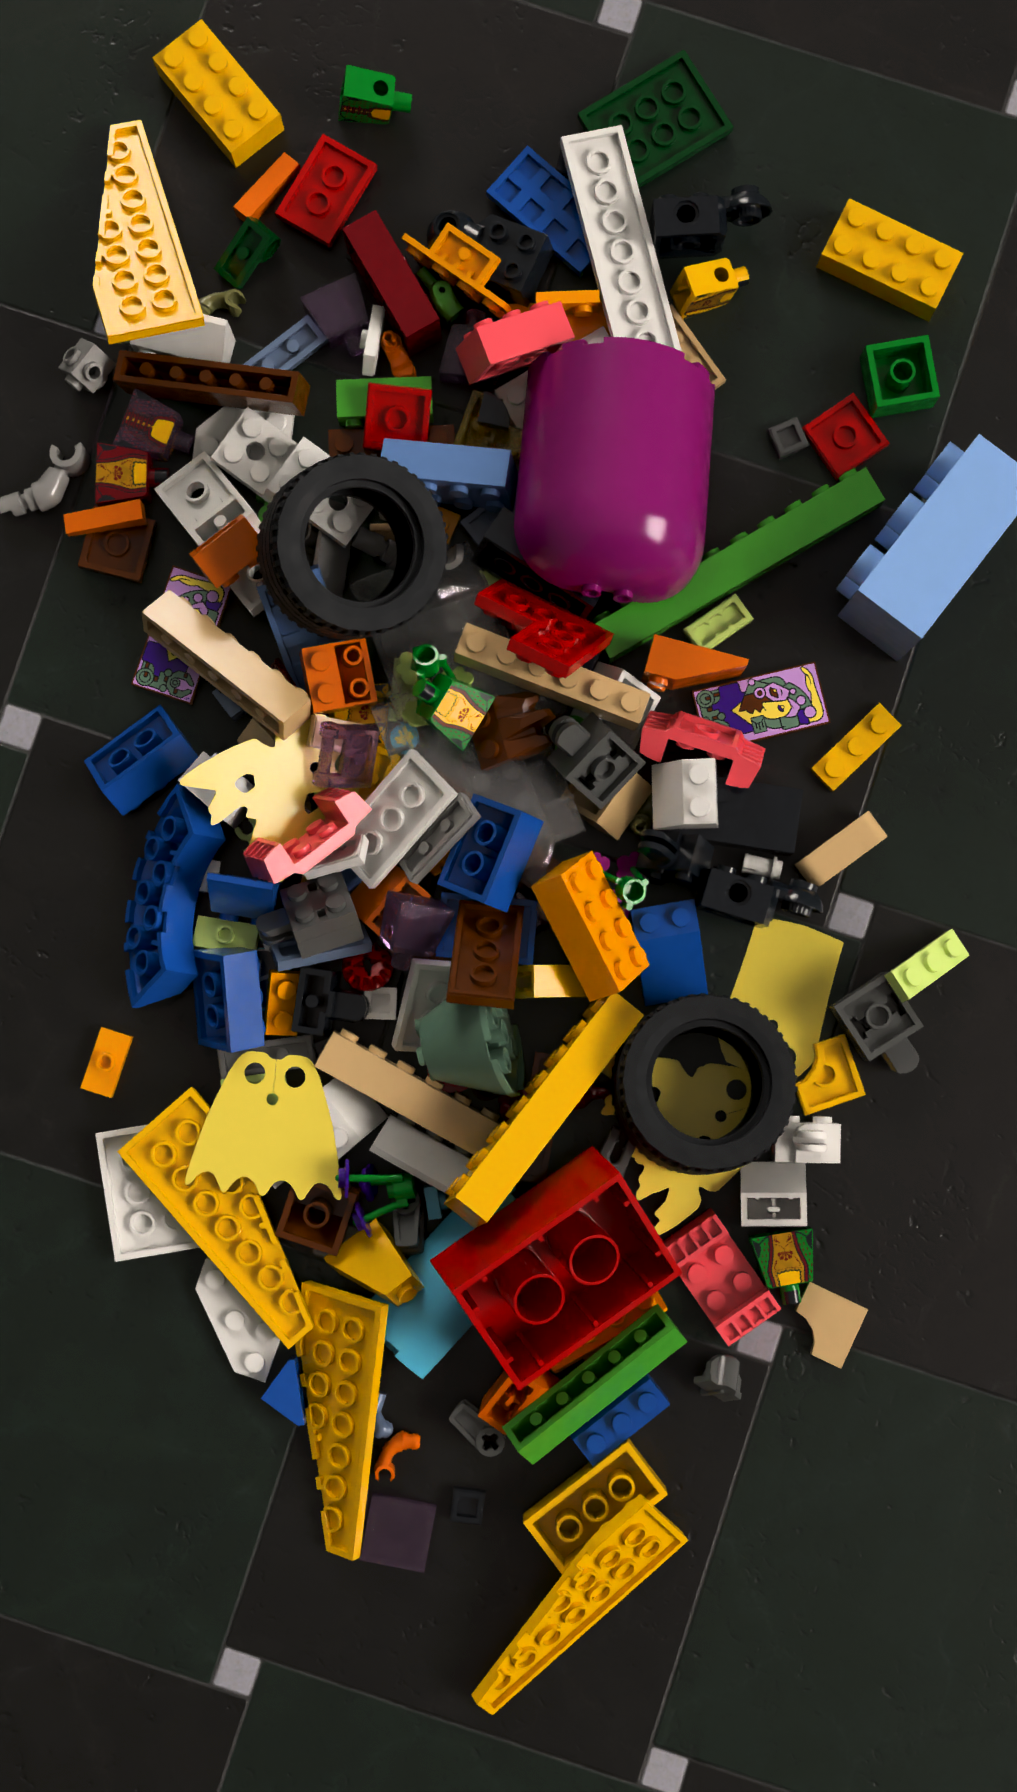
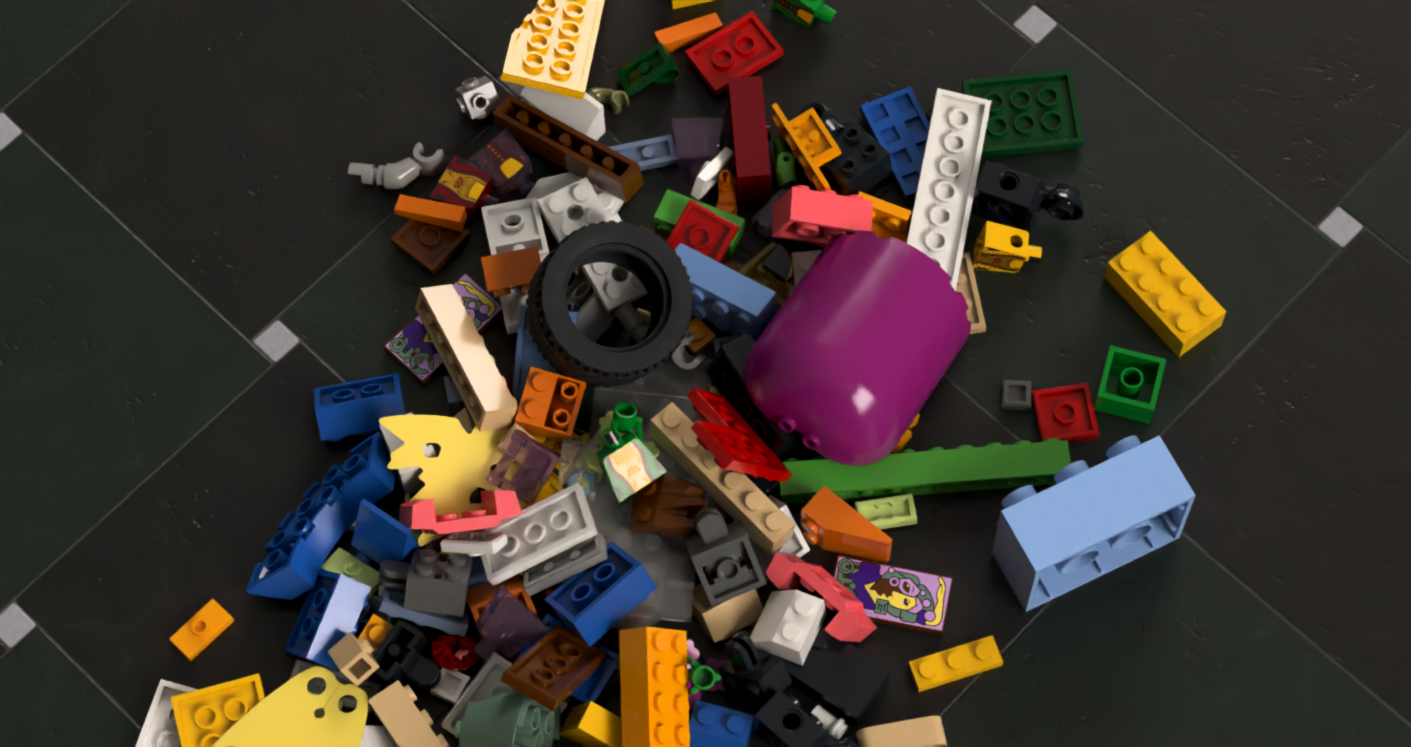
camera: 25 degrees right, 20 degrees down
none -> tan brick [327,632,380,686]

